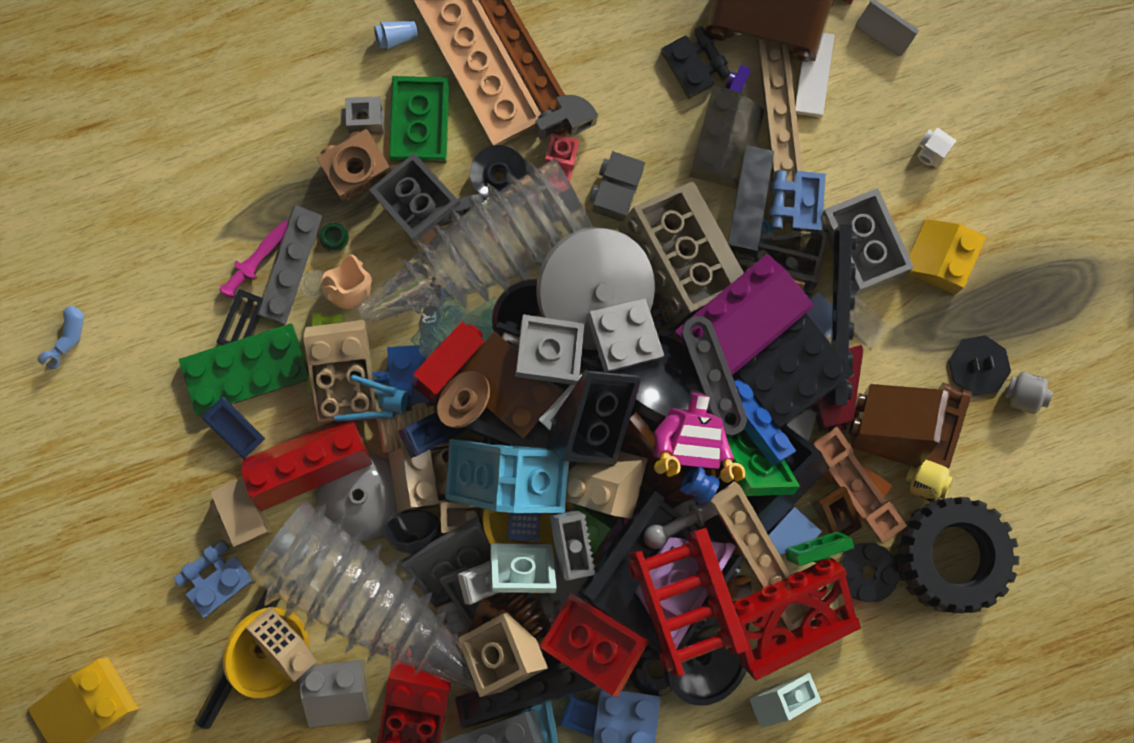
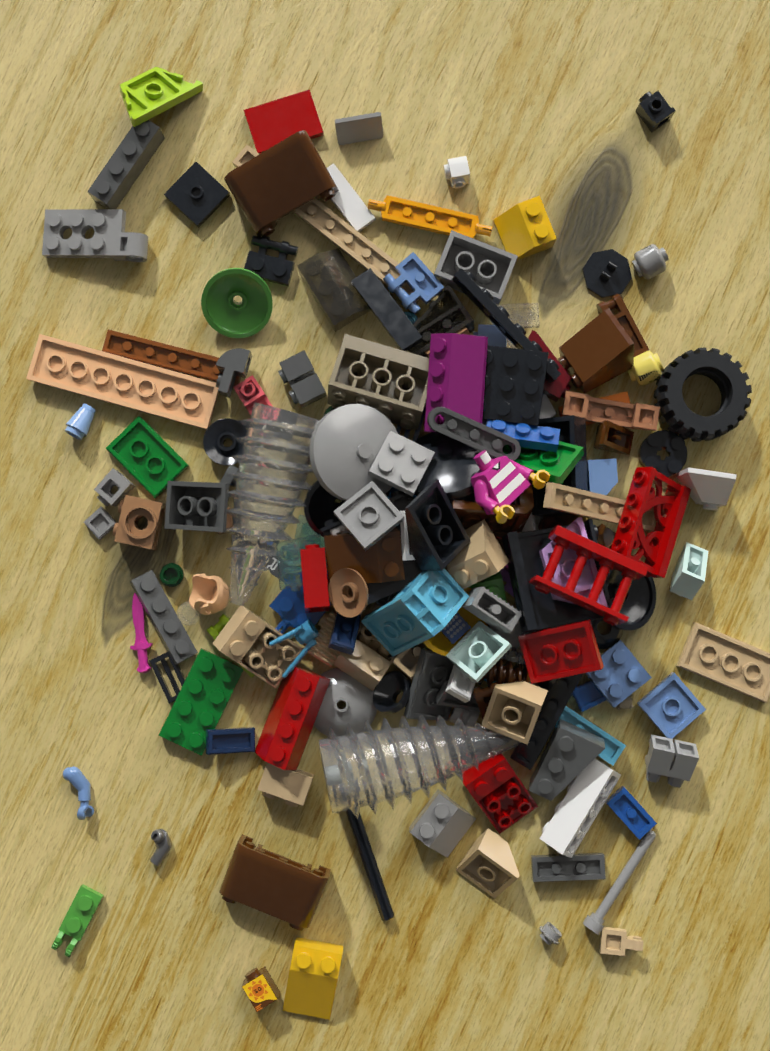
camera: 40 degrees left, 5 degrees up
medium blue plate [174,540,254,618] -> none
yellow dish [223,607,309,698] -> none
tan slope [246,607,317,682] -> none
light grey pin [643,493,718,550] -> none
blue wheel [680,466,719,505] -> none
dark purple plate [724,65,751,104] -> none
green plate [785,531,854,566] -> none
none -> light grey tile [84,506,116,540]
none -> flat silver arm [150,829,171,866]
none -> bright green dish [201,268,273,338]
none -> reddish brown windscreen [219,834,331,931]
none -> brick [242,966,280,1012]
none -> light orange plate [368,195,492,239]
none -> white slope [676,467,737,510]

